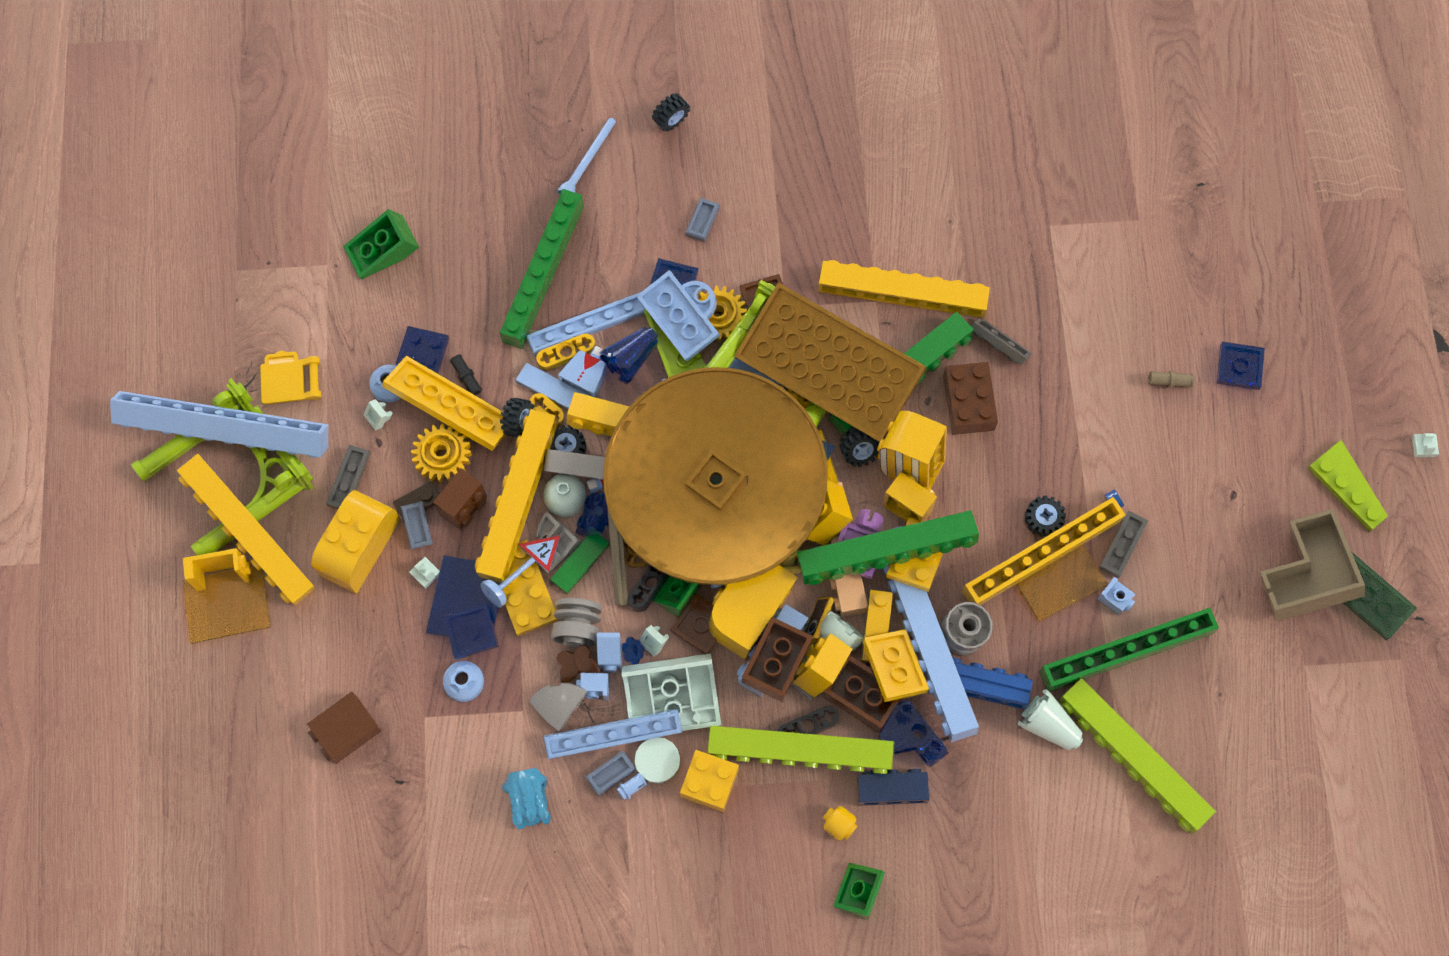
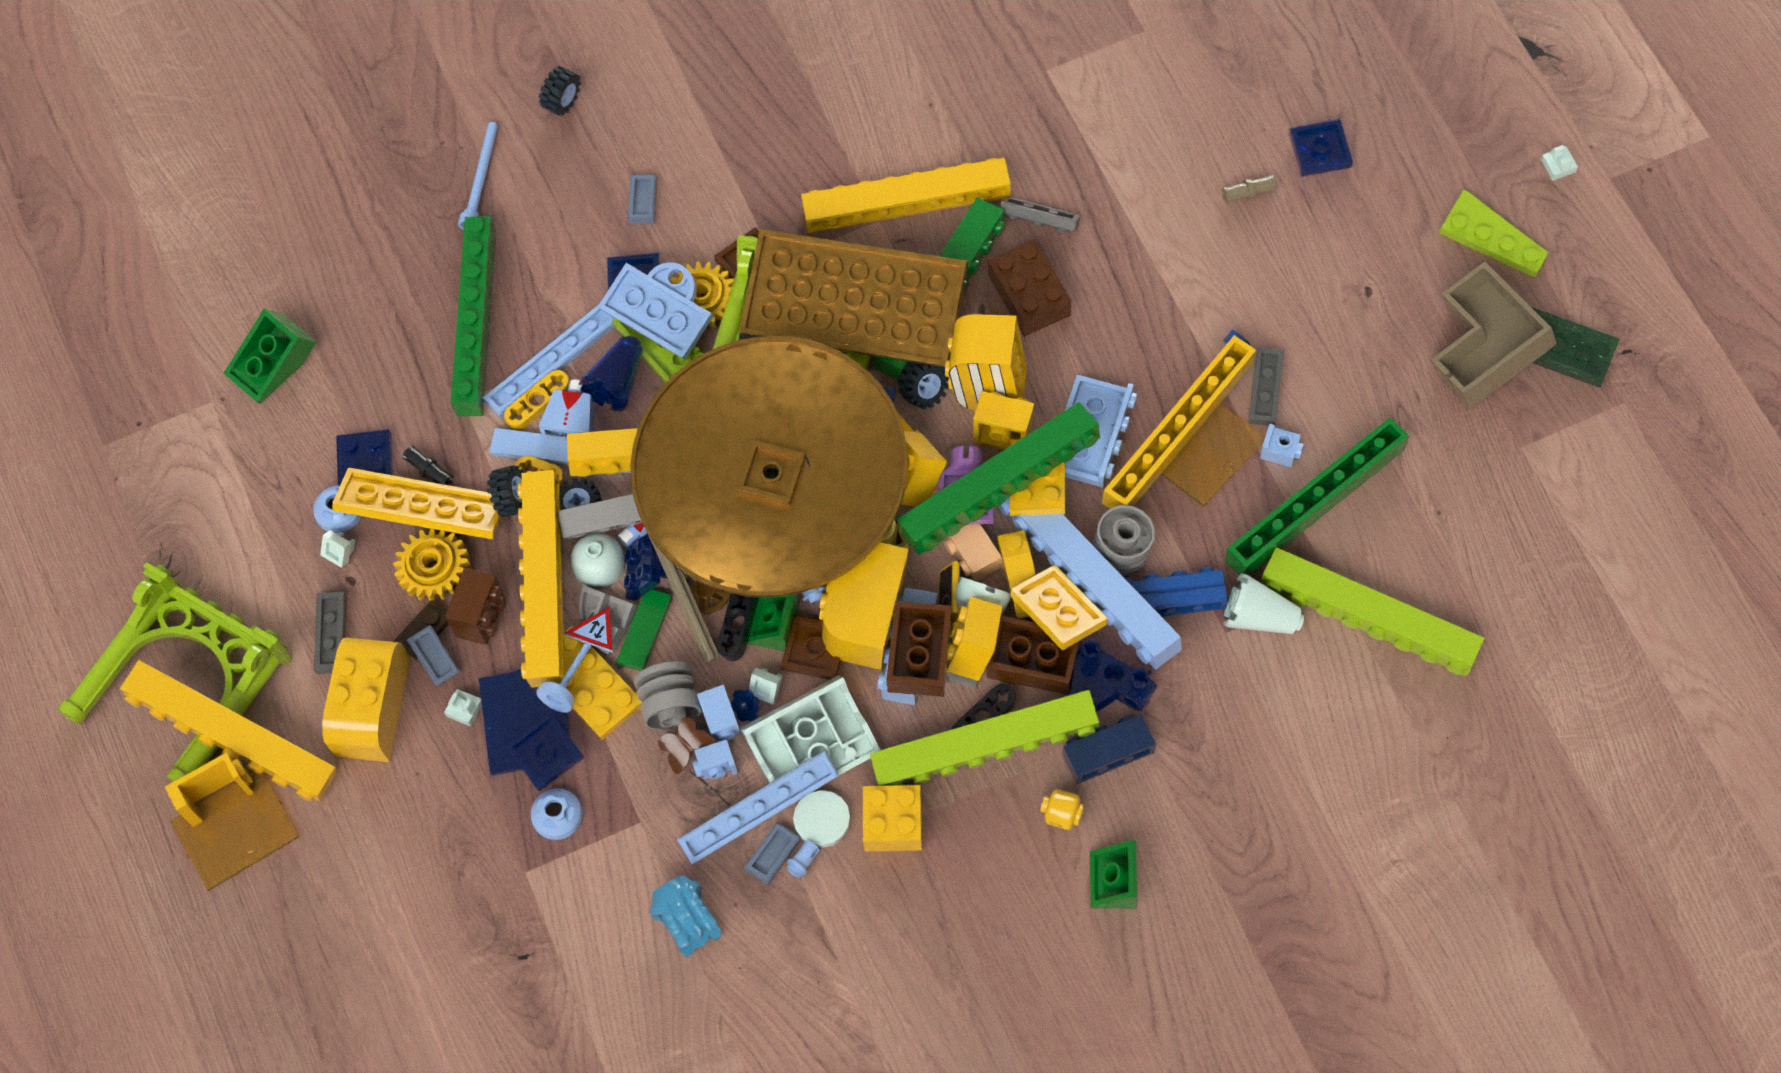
camera: 15 degrees left, 5 degrees down
light blue brick [110,391,328,458] -> none
yellow piece [260,351,321,405] -> none
reddish brown brick [307,691,381,764] -> none
light grey brick [530,683,588,731] -> none
black wheel [1024,496,1066,537] -> none
none -> light blue bracket [1065,375,1138,488]

